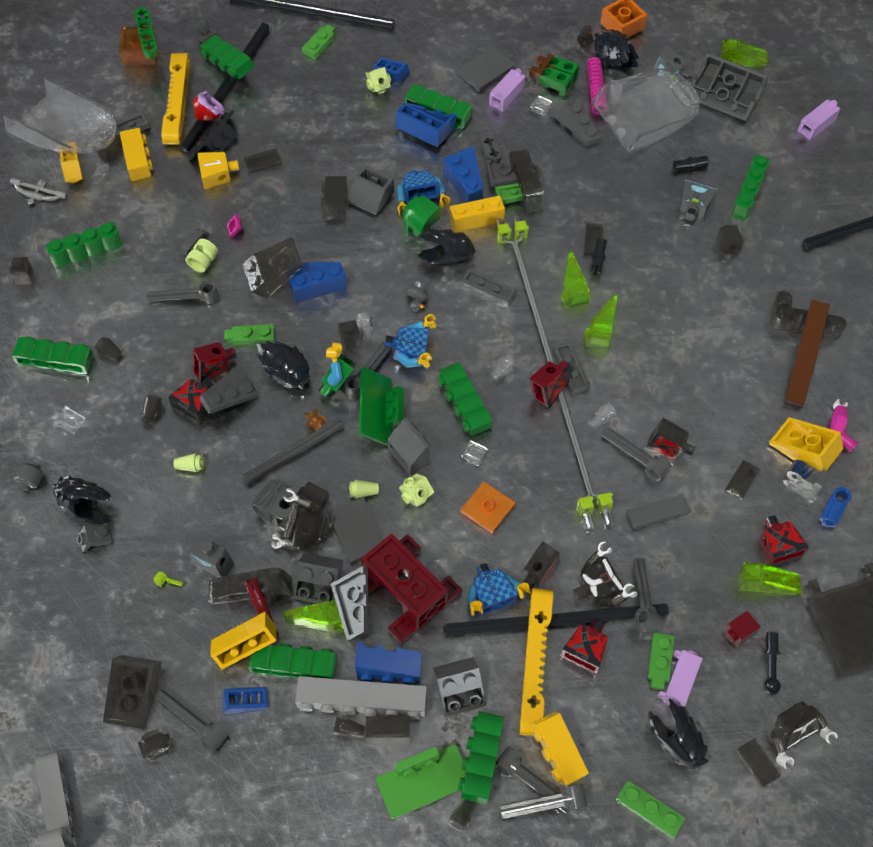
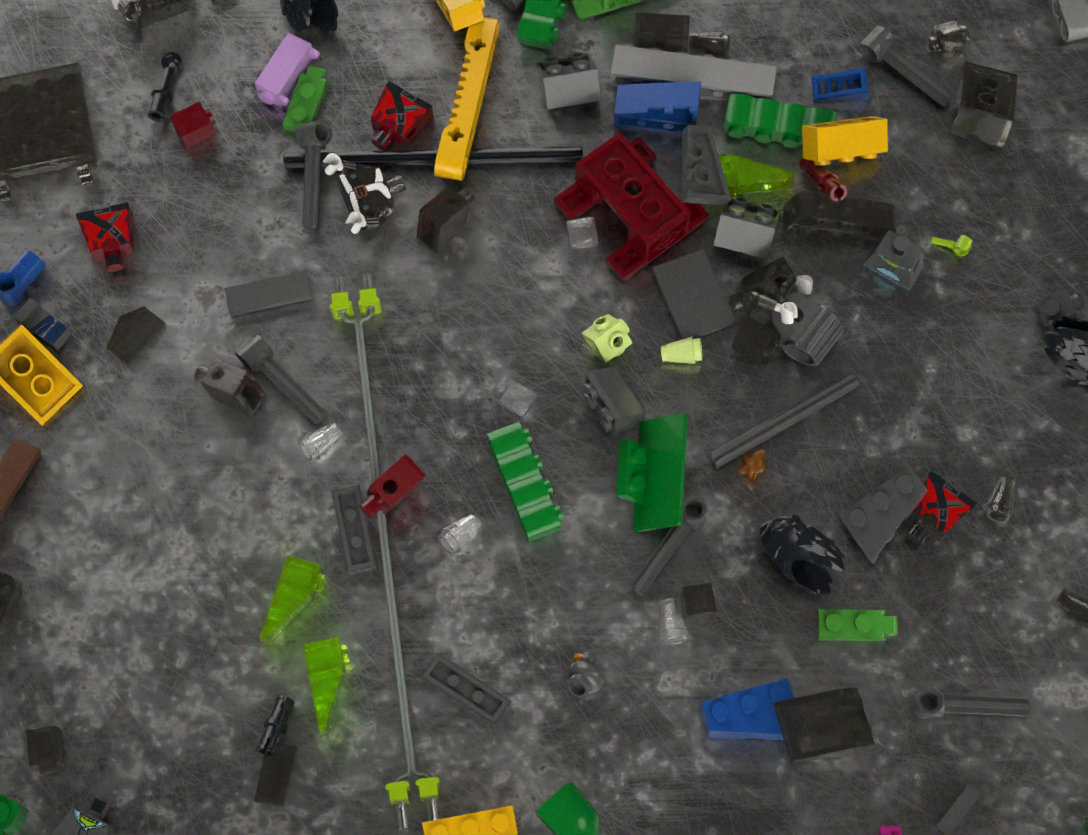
camera: 175 degrees left, 10 degrees up
yellowish green cone [174,453,204,472] -> none
yellowish green wheel [185,238,218,273] -> none
dark red torso [192,342,237,384] -> none
torso [319,343,356,397] -> none
torso [384,314,437,368] -> none
black head [417,229,476,264] -> none
orange plate [460,482,516,534] -> none
torso [467,563,531,616] -> none
clear neon green slope [738,562,801,595] -> none

